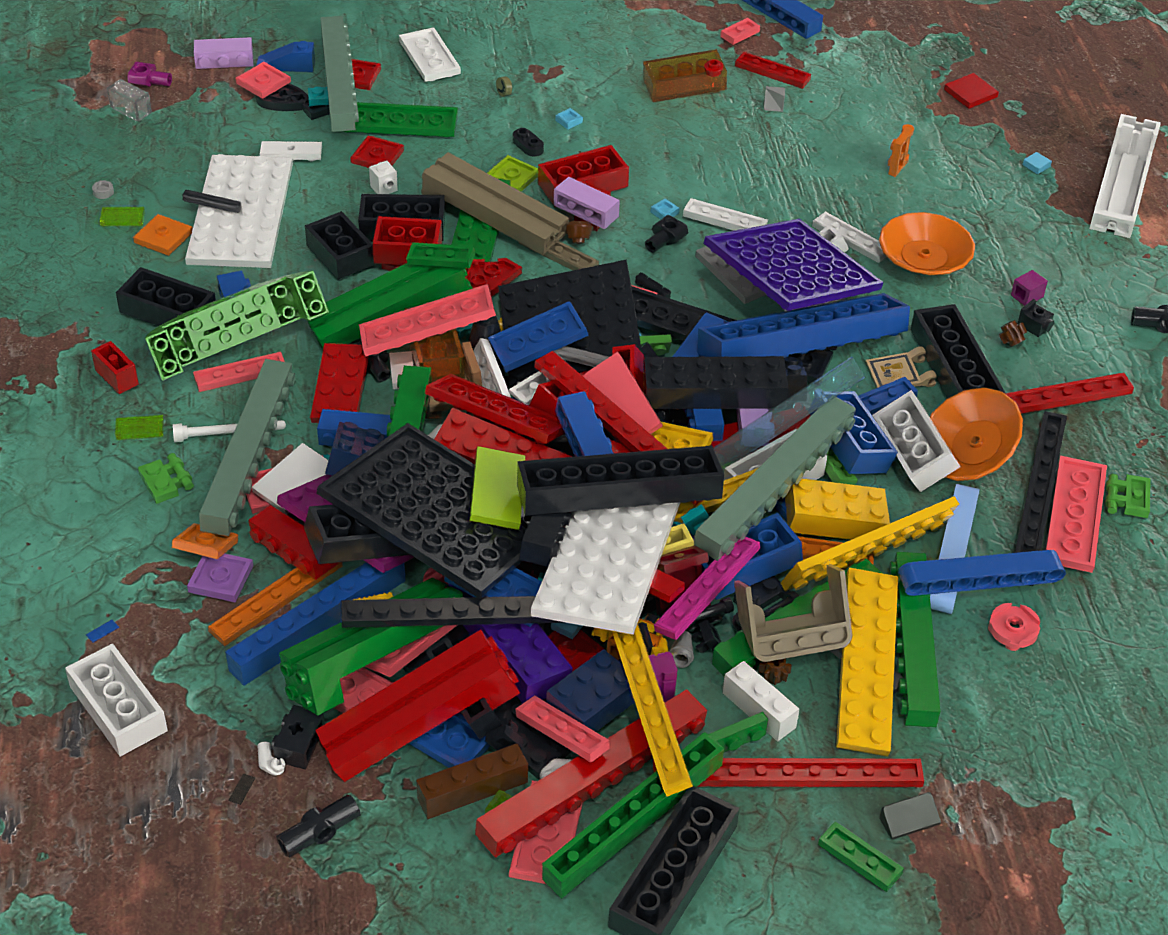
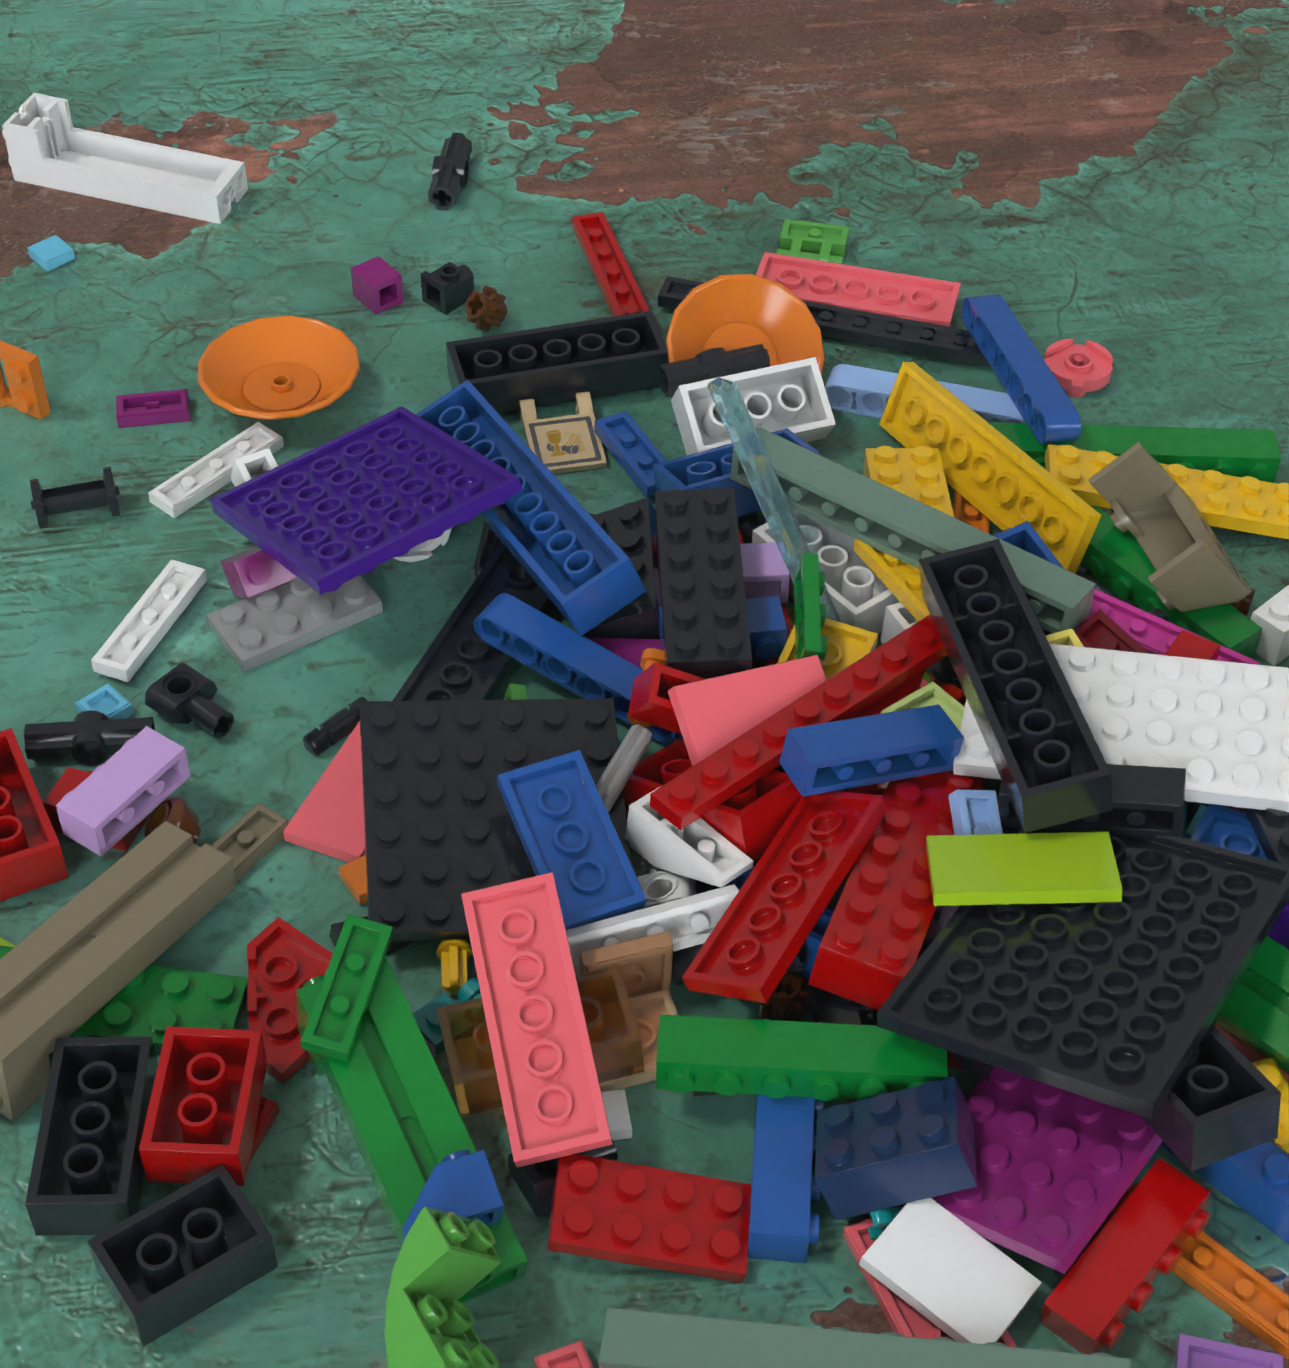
camera: 90 degrees left, 0 degrees up
none -> black piece [24,710,155,766]
none -> black hose [30,466,120,529]
none -> magenta tile [116,389,190,428]
none -> blue slope [402,1150,504,1245]
none -> black piece [659,344,770,398]
none -> green plate [794,553,827,661]

